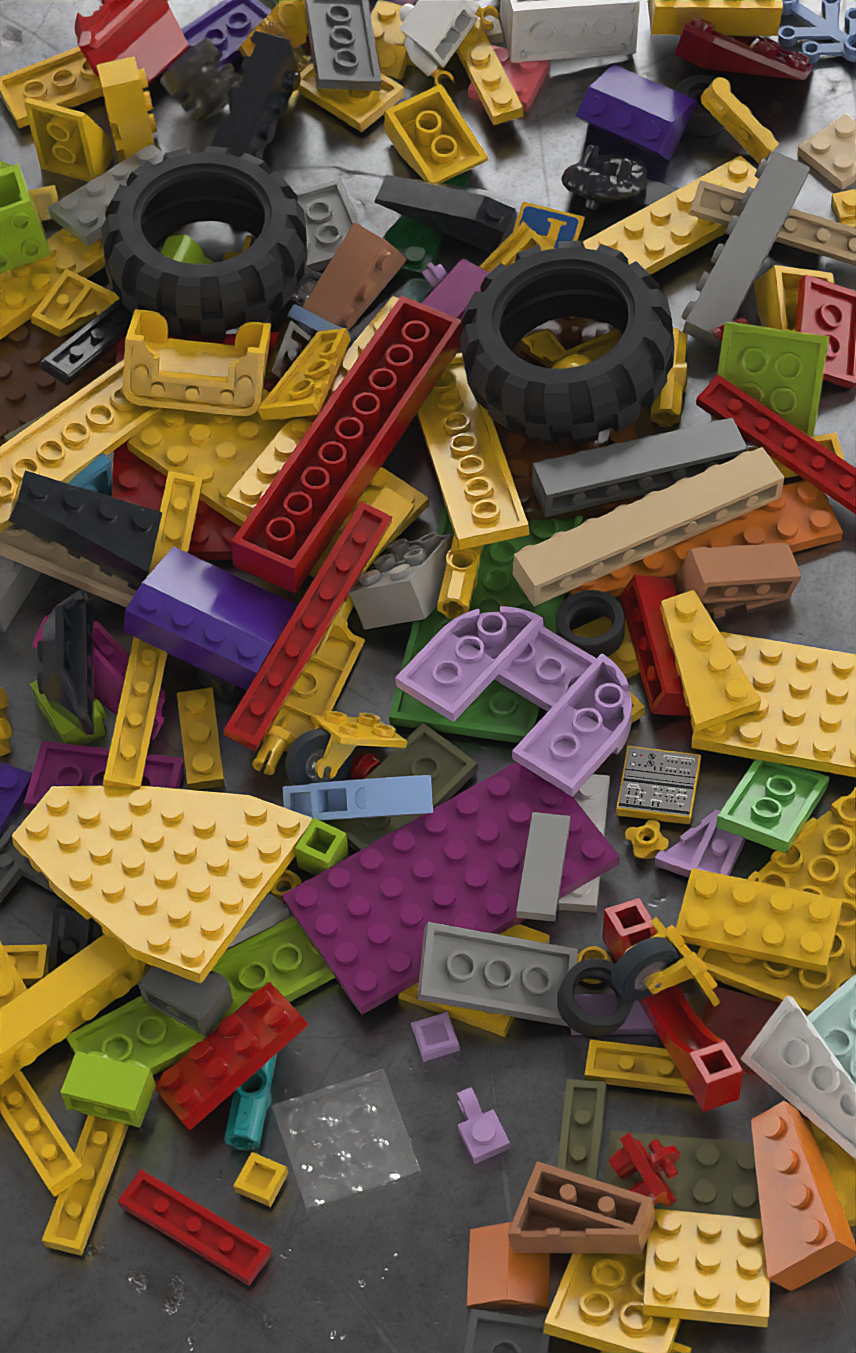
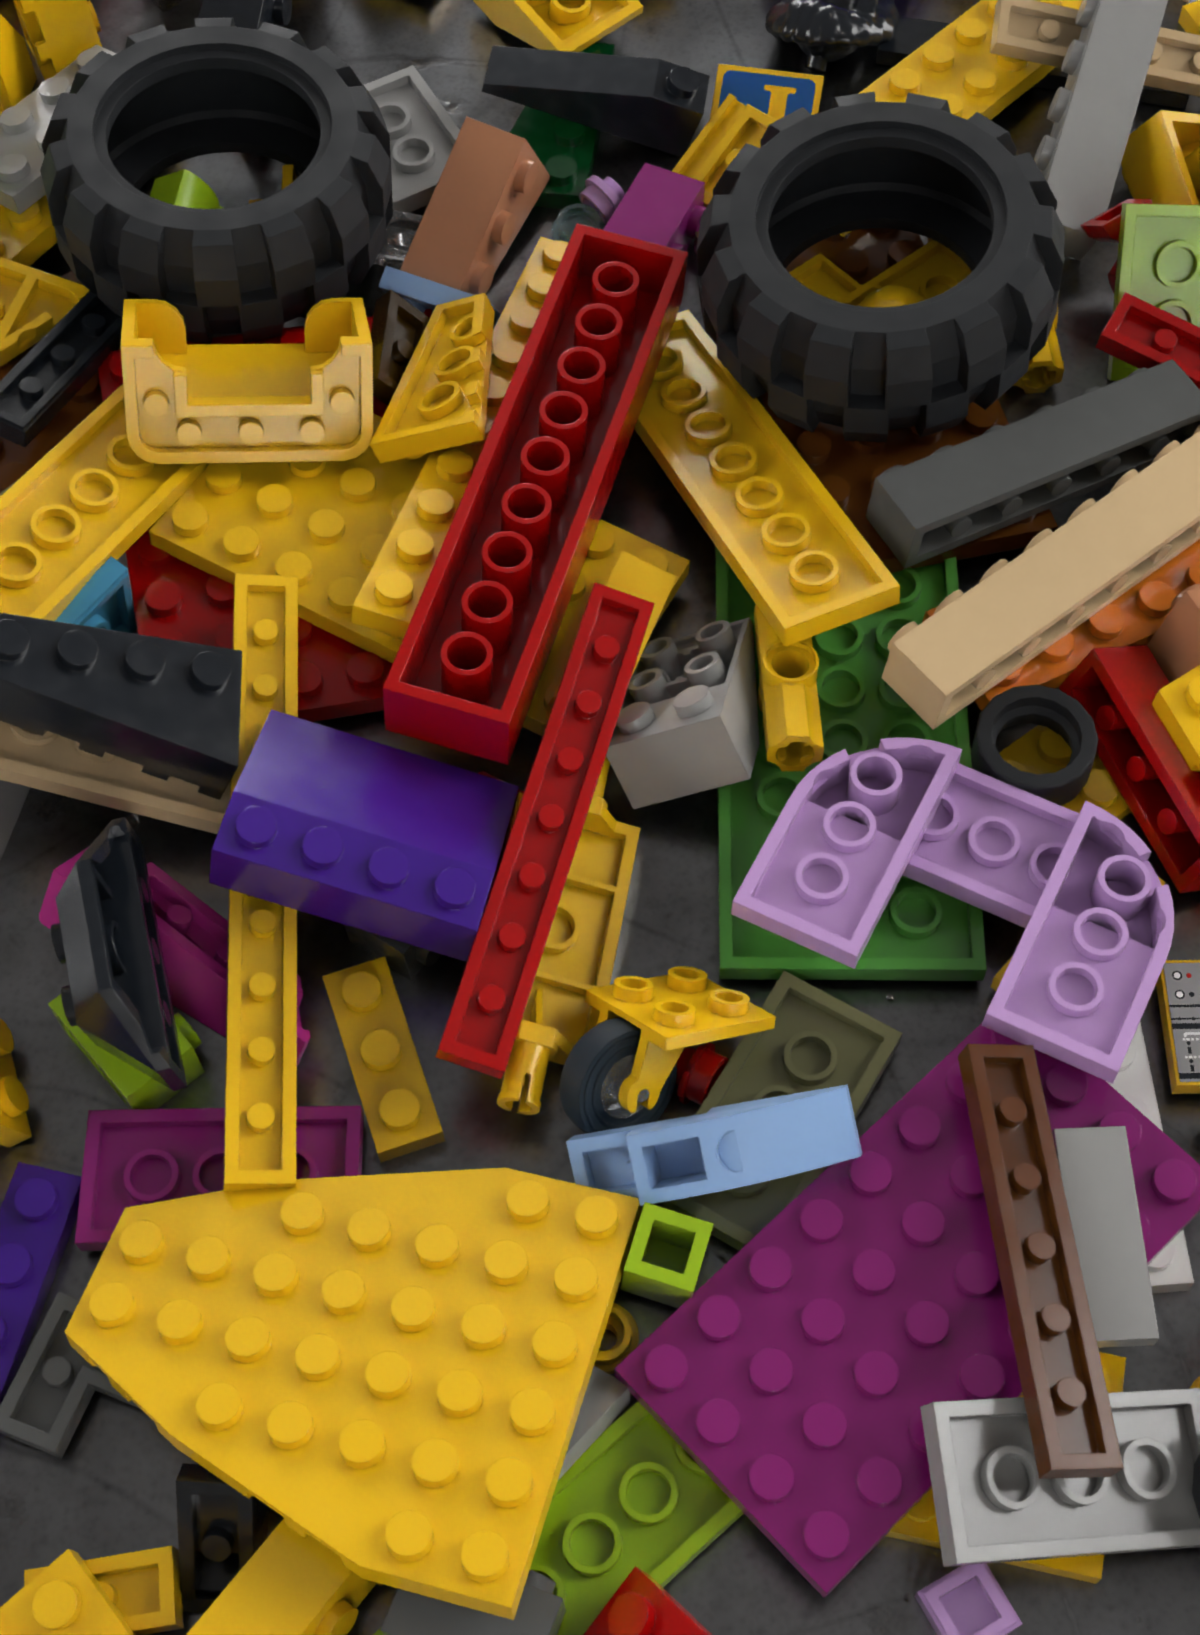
camera: 15 degrees left, 5 degrees up
none -> reddish brown plate [958,1044,1124,1479]

